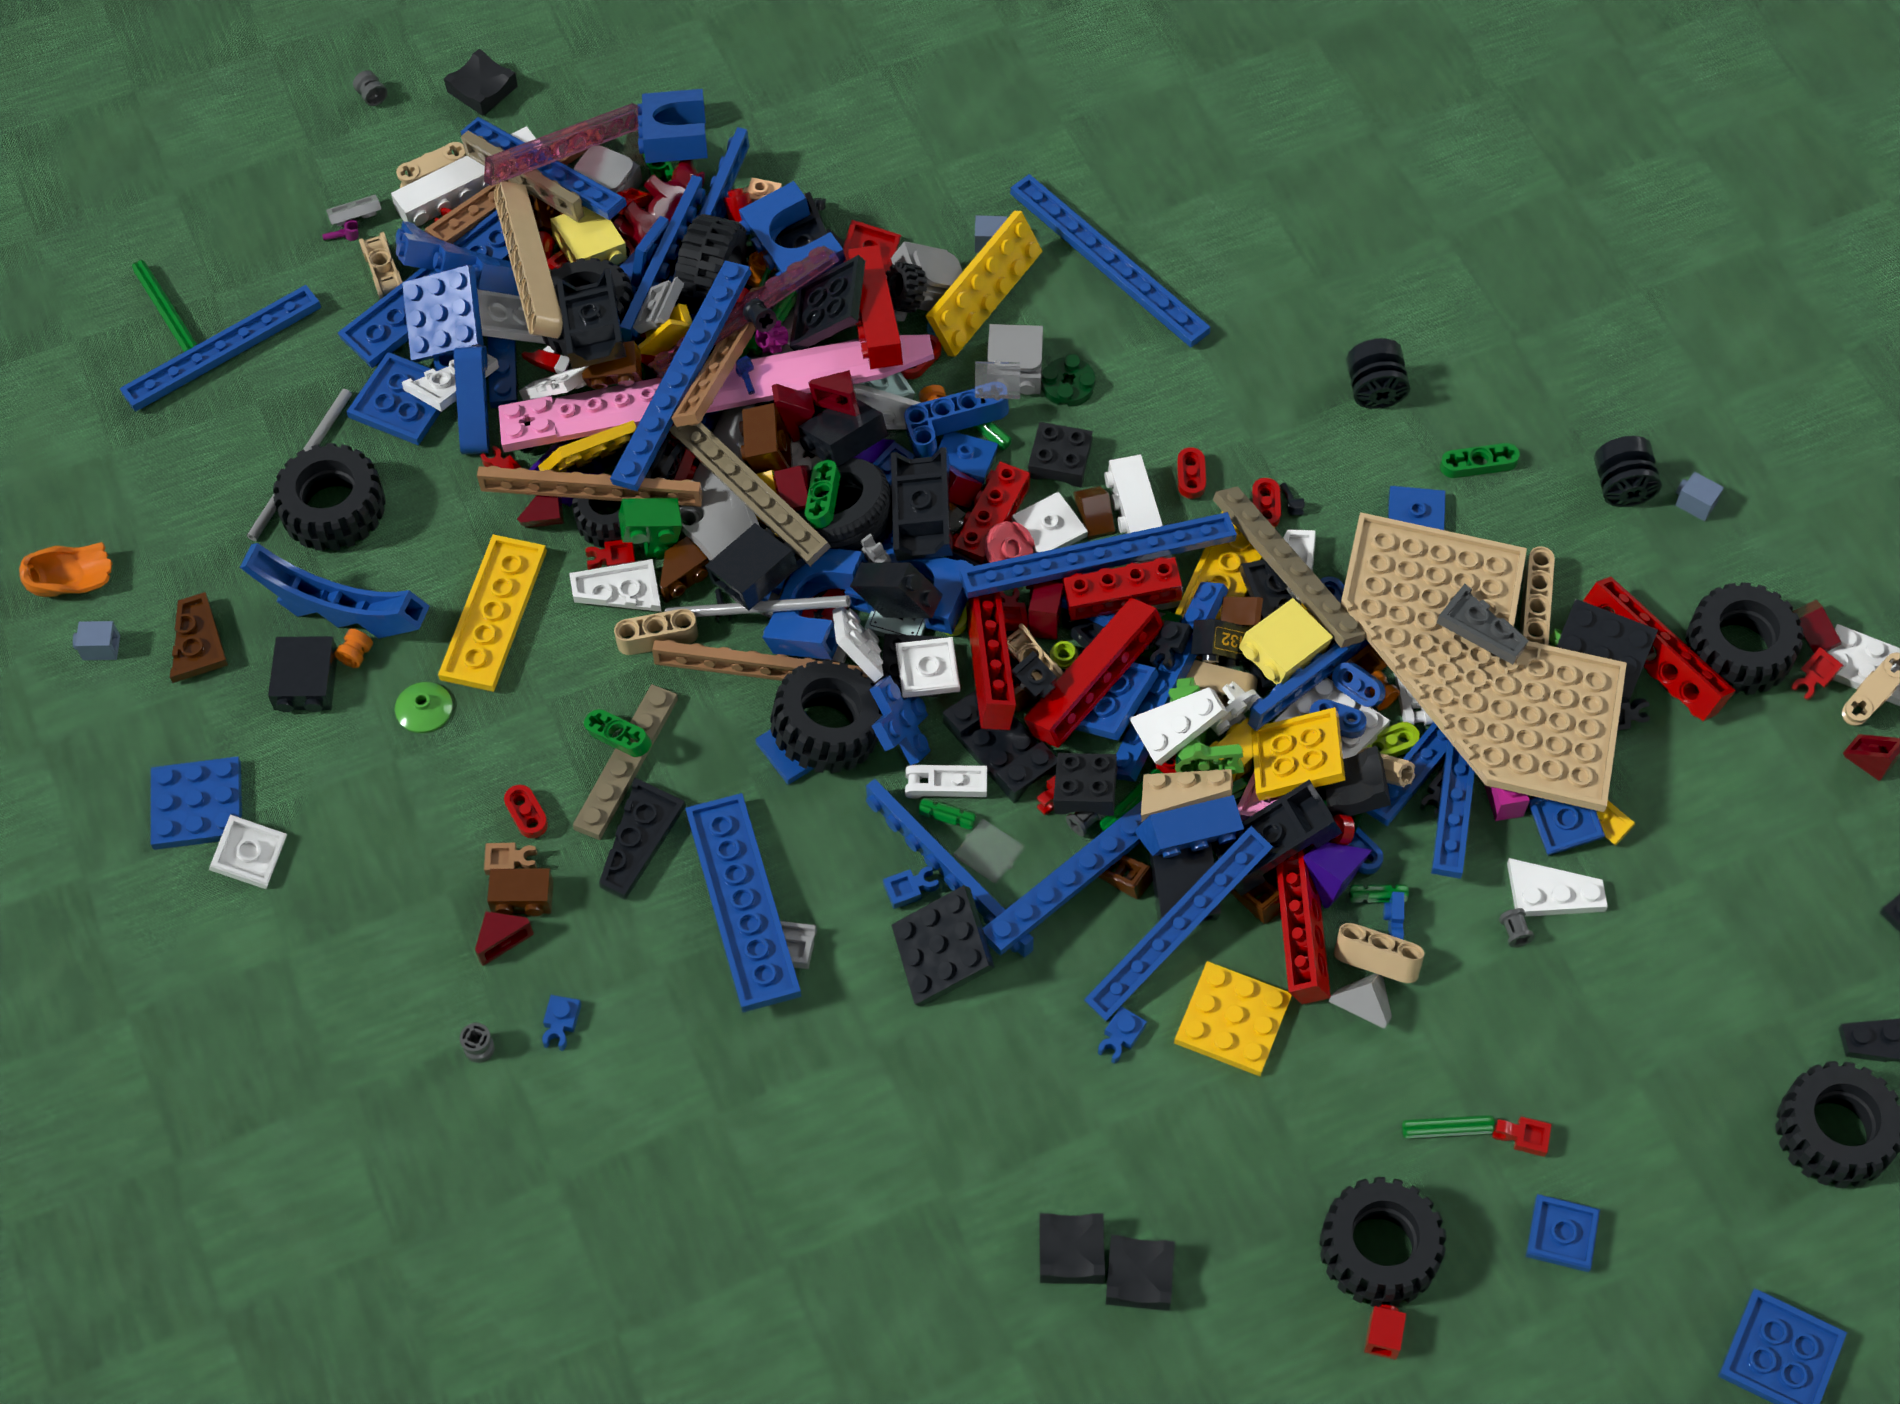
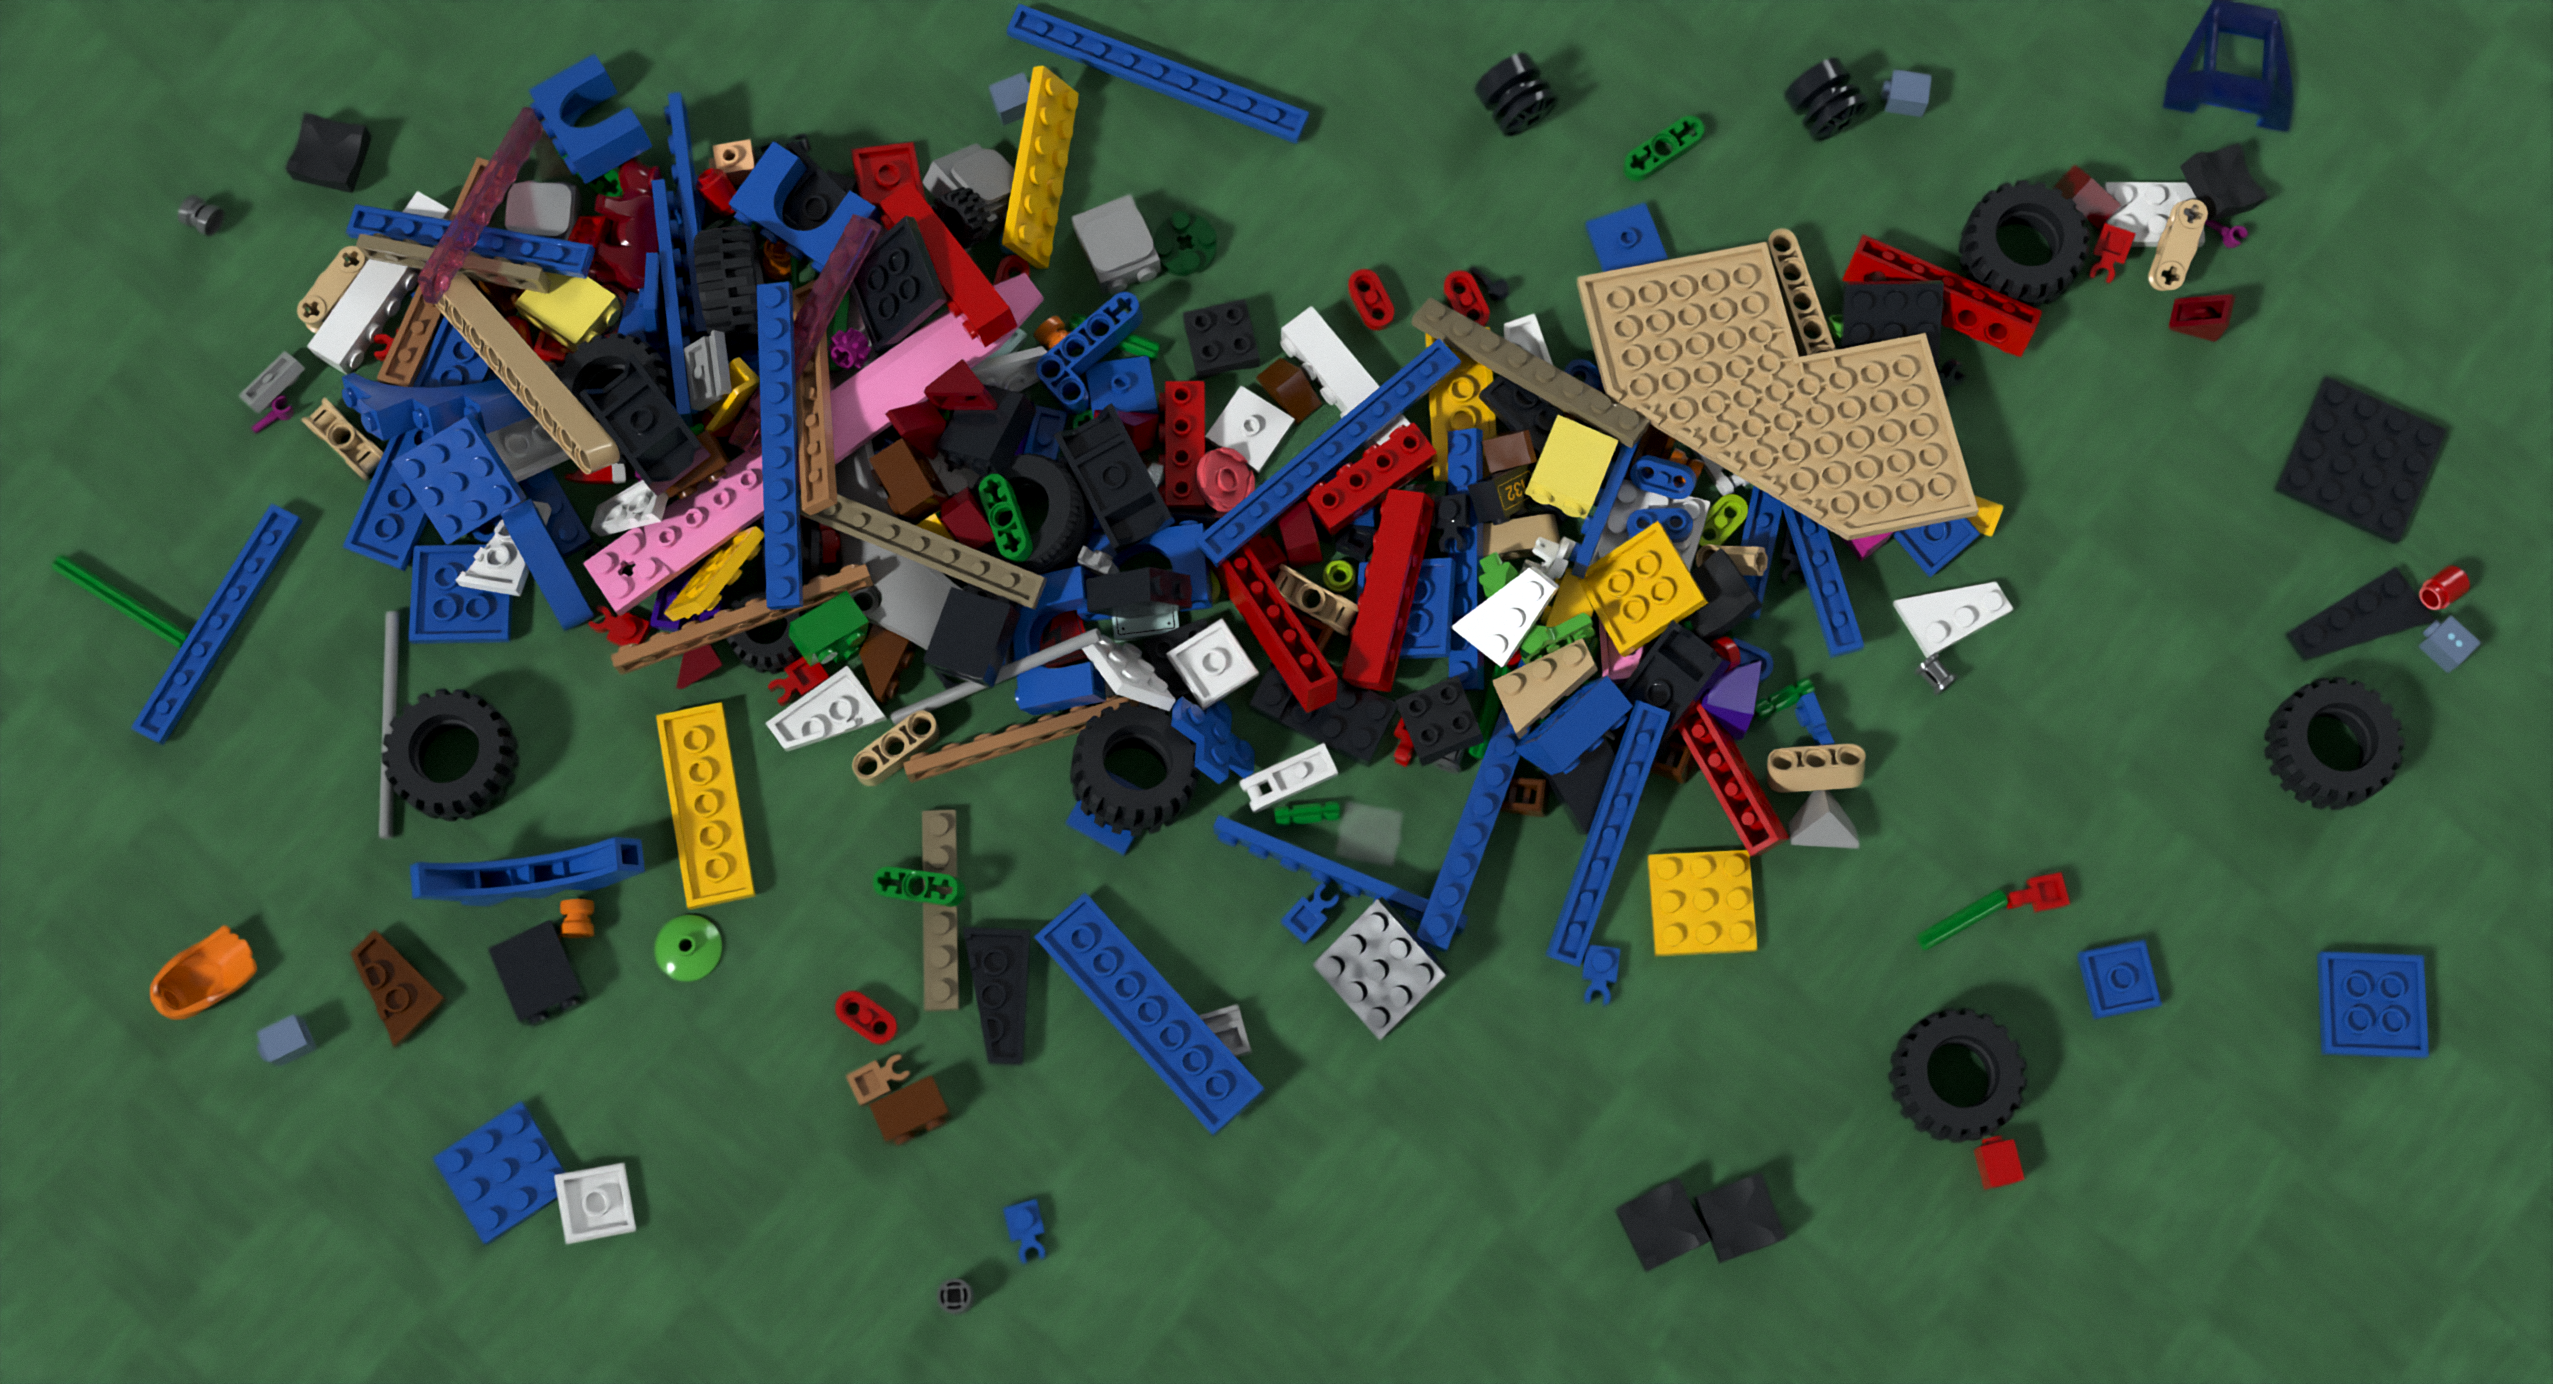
camera: 25 degrees left, 15 degrees up
dark red slope [475,911,534,966] -> none
clear blue hand [736,356,755,395] -> none
black bush [743,299,777,332] -> none
clear piece [975,360,1020,400] -> none
black brick [1012,651,1057,702] -> none
dark grey wing [1437,584,1529,665] -> none

